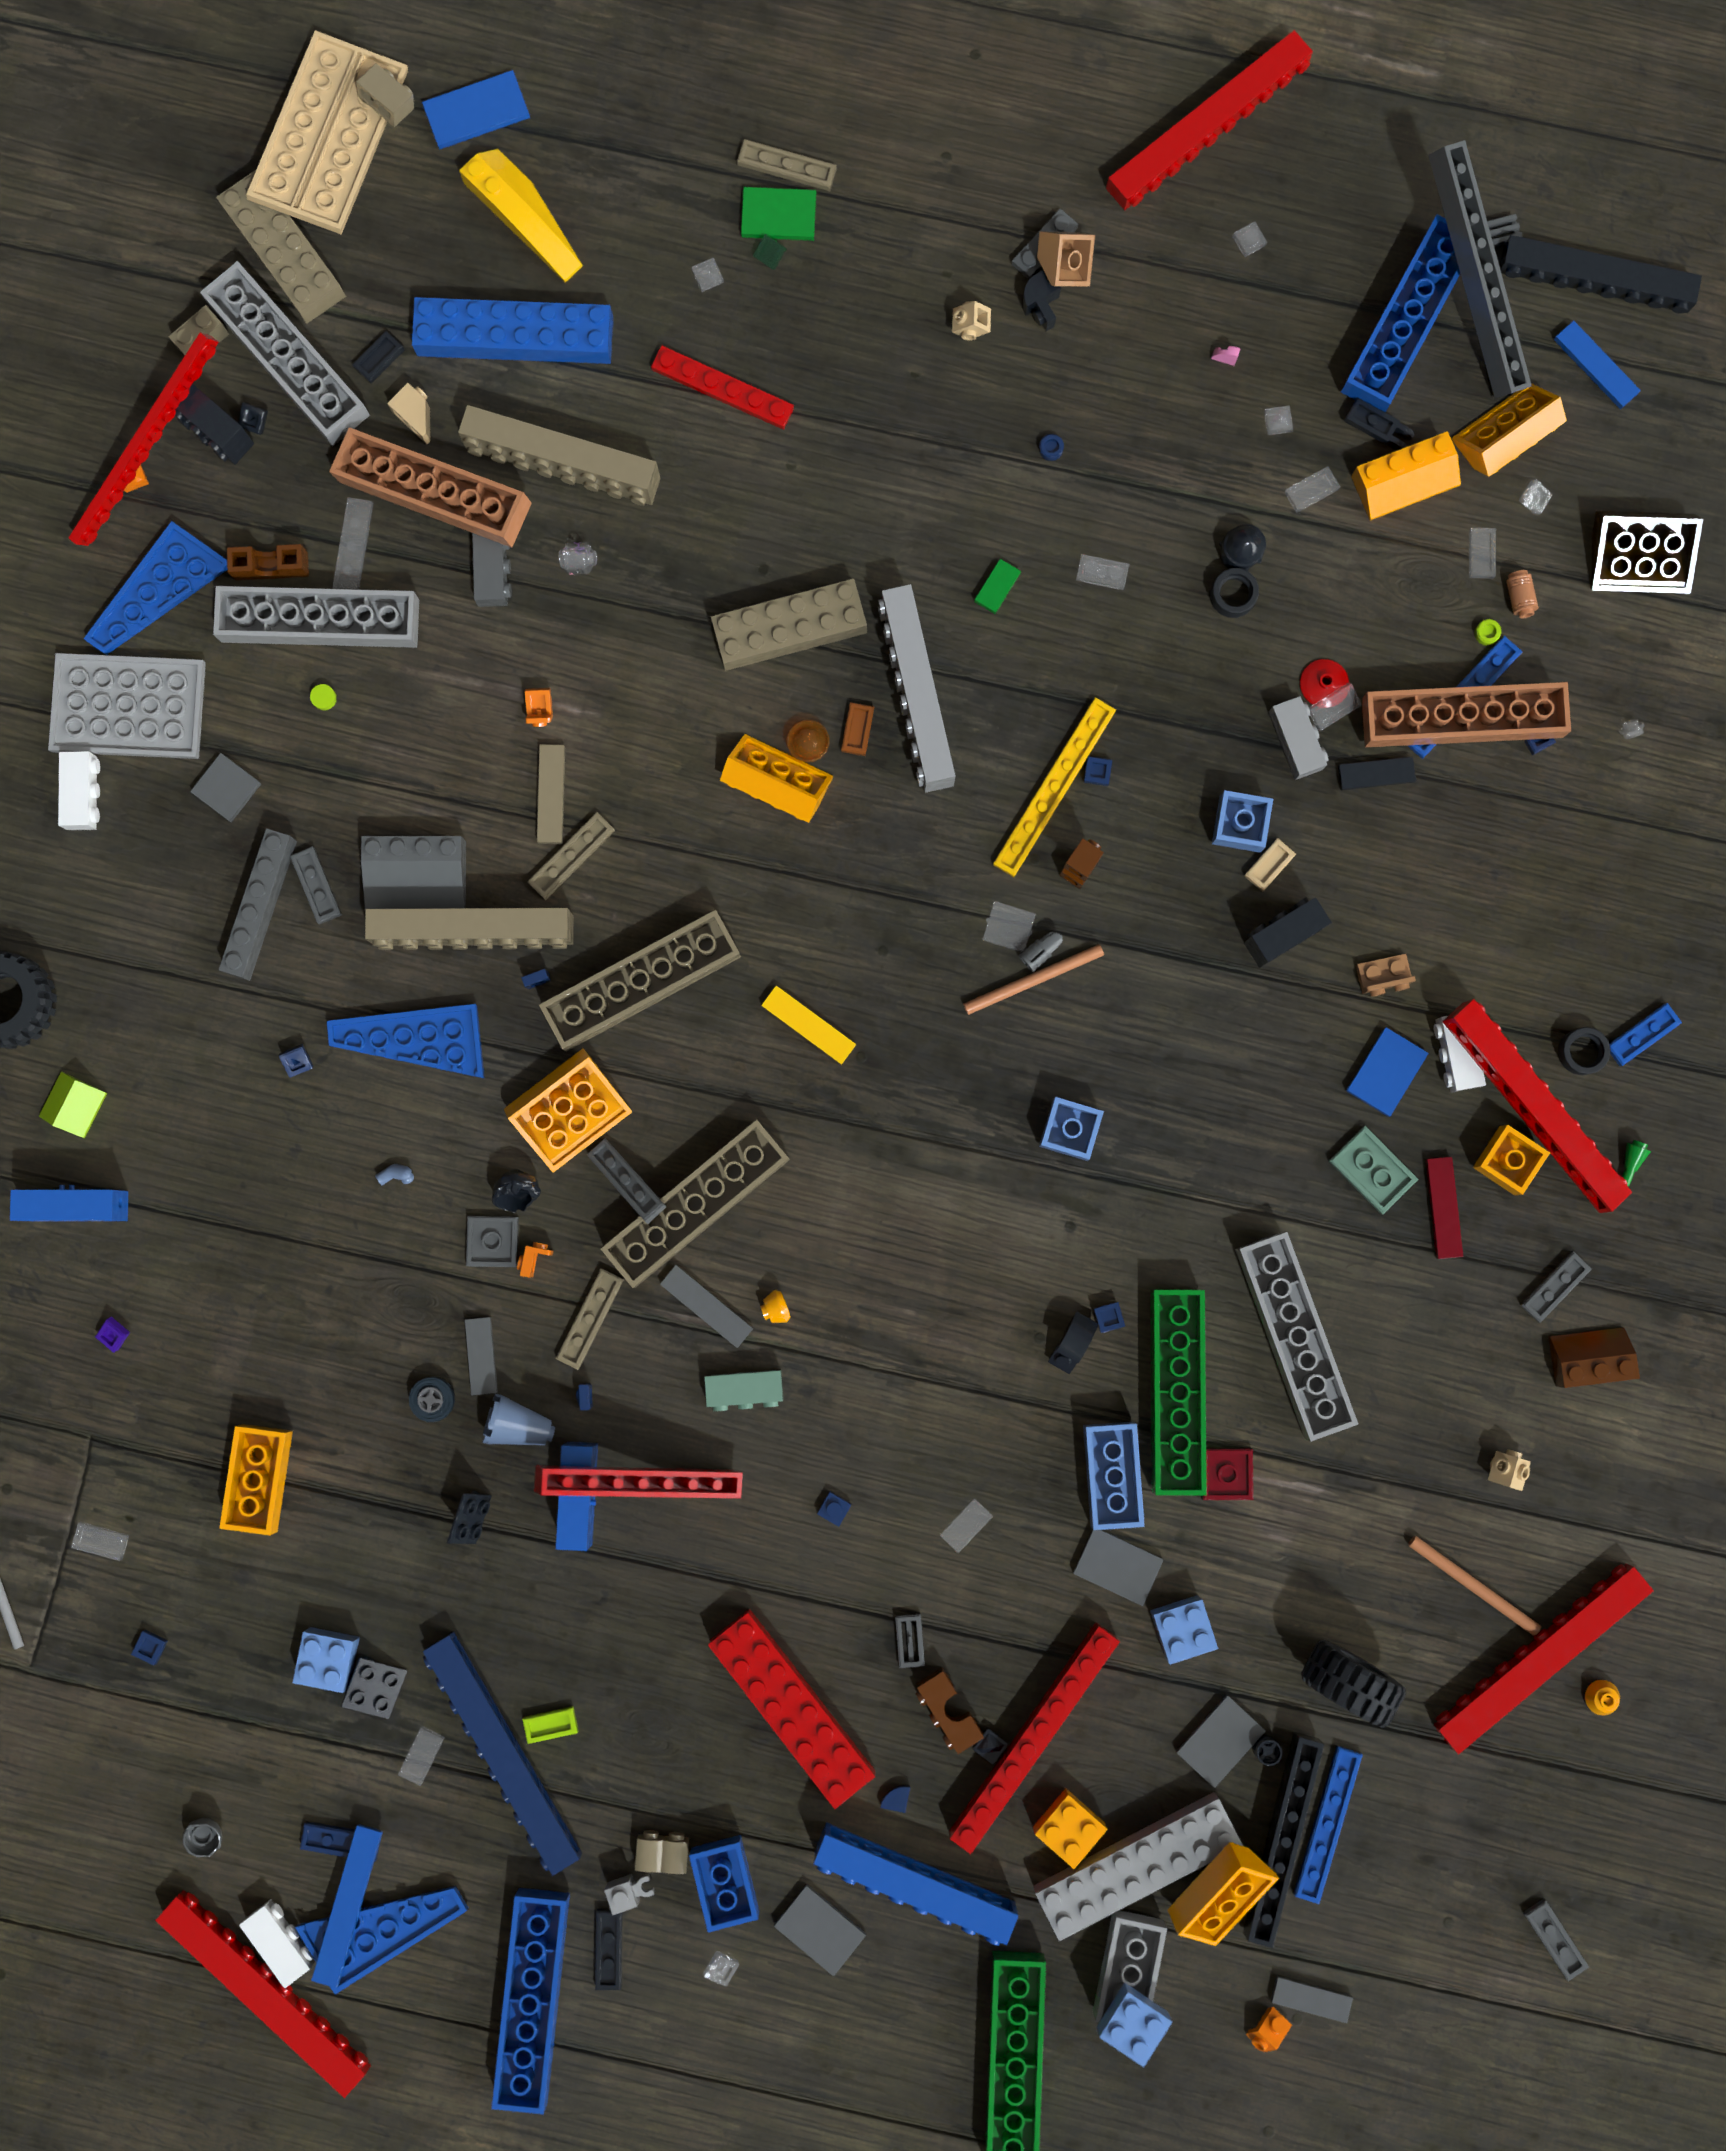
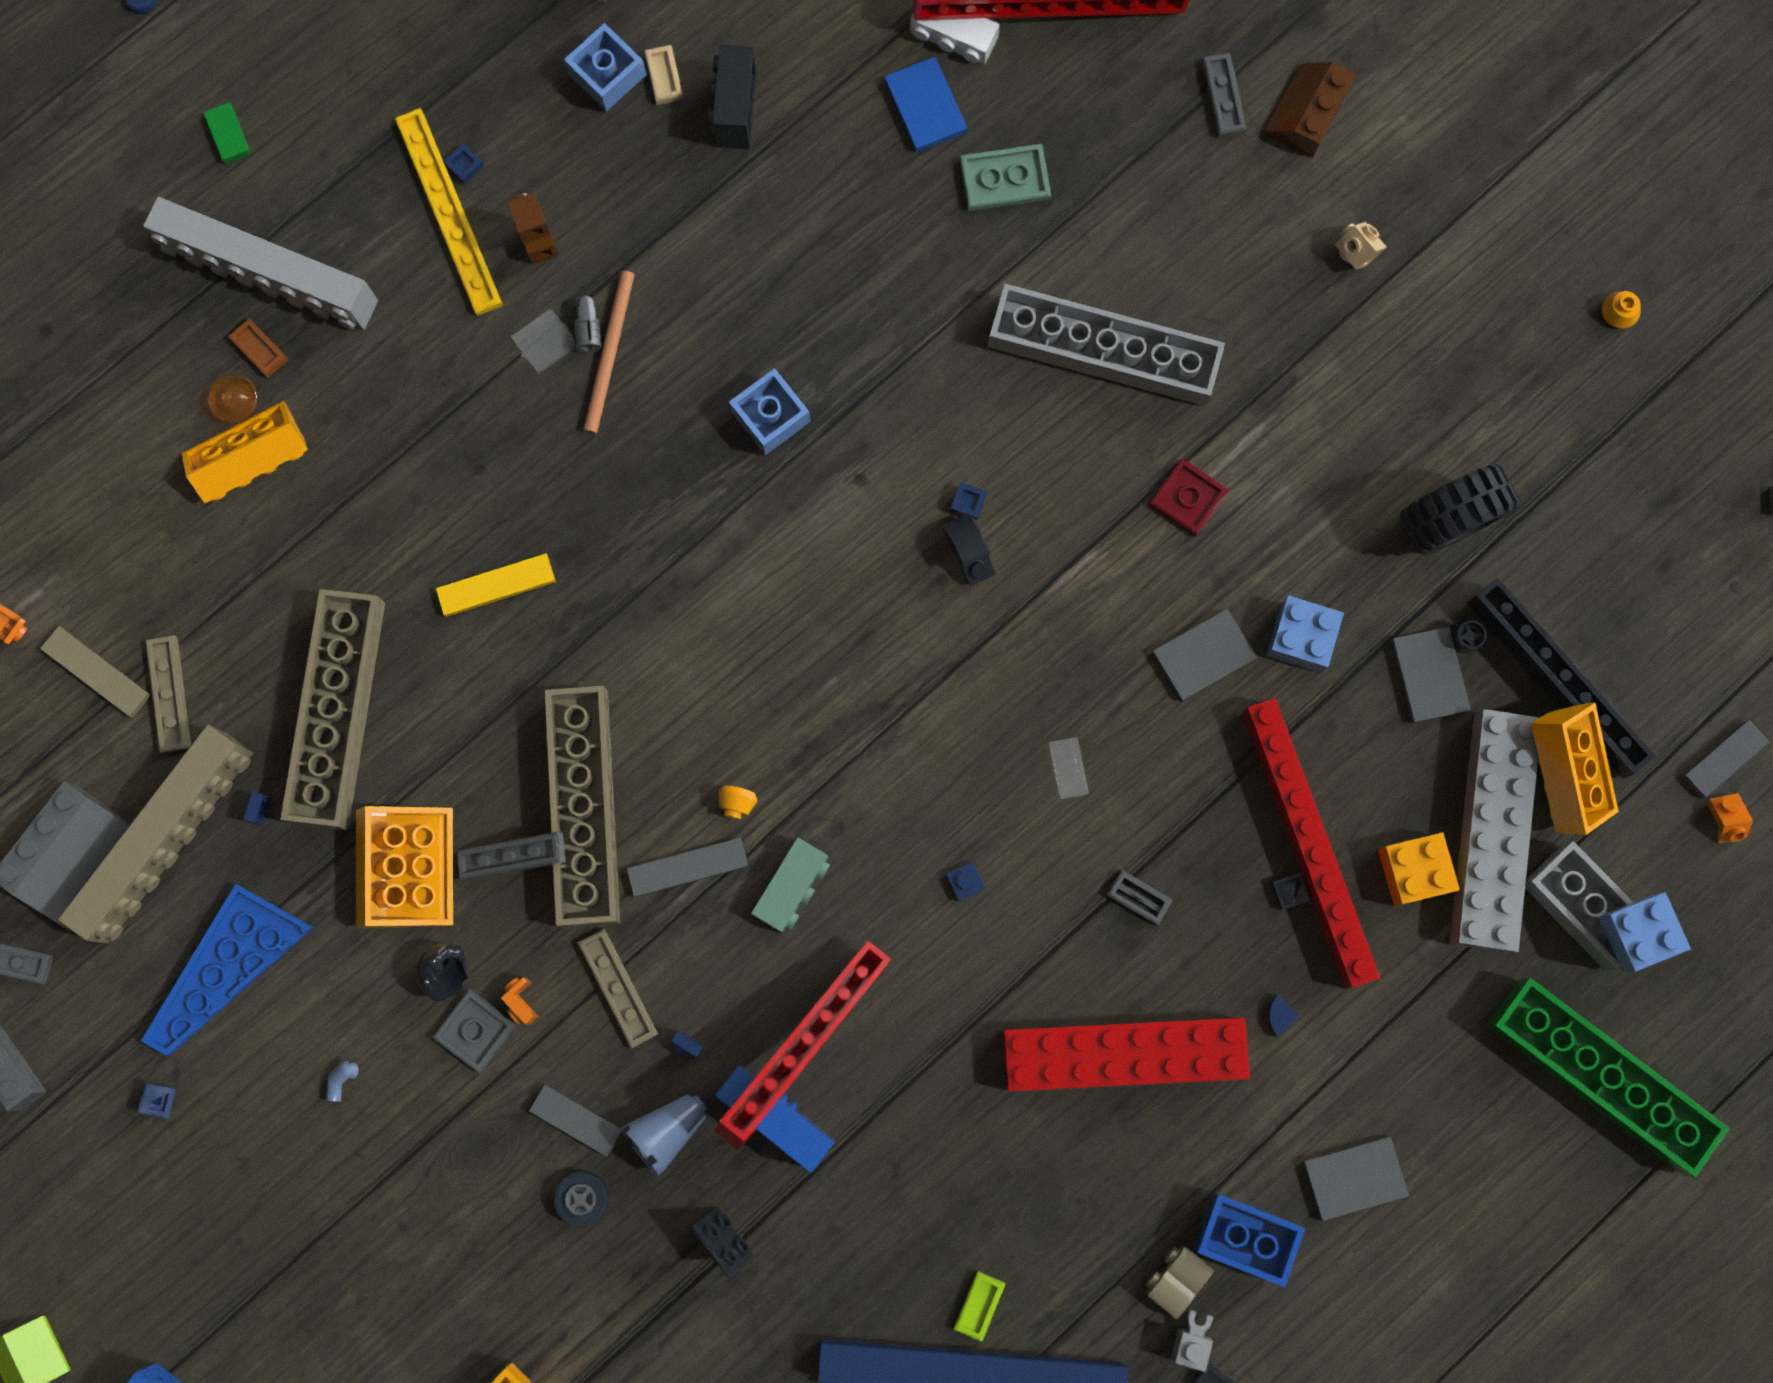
camera: 55 degrees left, 5 degrees down
clear tile [703,1951,740,1987] -> none
dark tan brick [711,579,867,671] -> none
blue brick [814,1822,1018,1945] -> none
reddish brown arch [915,1667,984,1754] -> none
clear plate [1076,554,1129,590] -> none
medium blue brick [1083,1422,1145,1530] -> none
green brick [1150,1290,1207,1495] -> none
blue tile [1293,1745,1363,1904] -> none
medium nougat bracket [1356,954,1416,997] -> none
nougat piece [1408,1536,1541,1636] -> none
dark red tile [1425,1157,1463,1259] -> none
red brick [1433,1564,1654,1754] -> none
light orange brick [1473,1125,1550,1195] -> none

